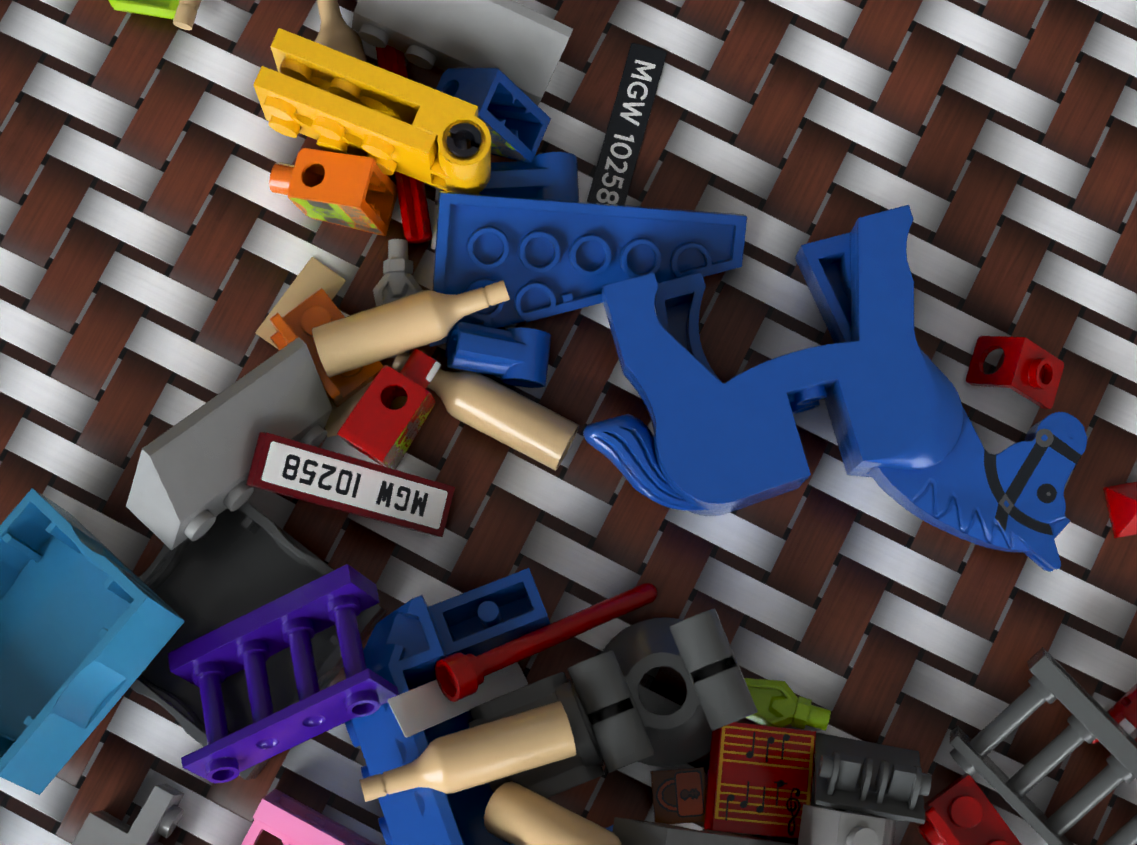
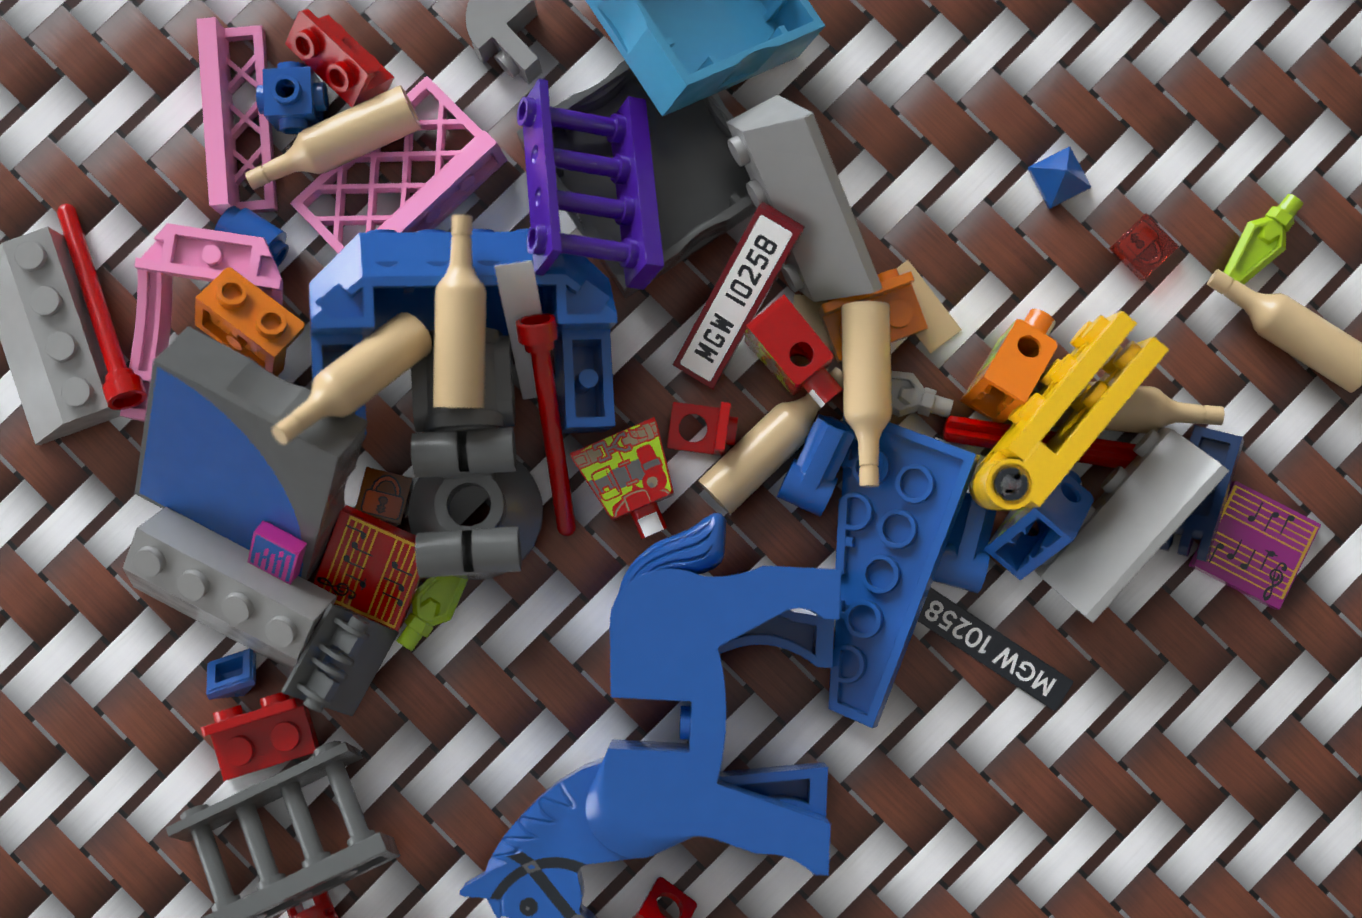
camera: 105 degrees right, 5 degrees up
none -> torso [570,417,674,540]
none -> red bracket [667,402,738,456]
none -> blue slope [1027,146,1092,209]
none -> clear red tile [1109,213,1179,282]

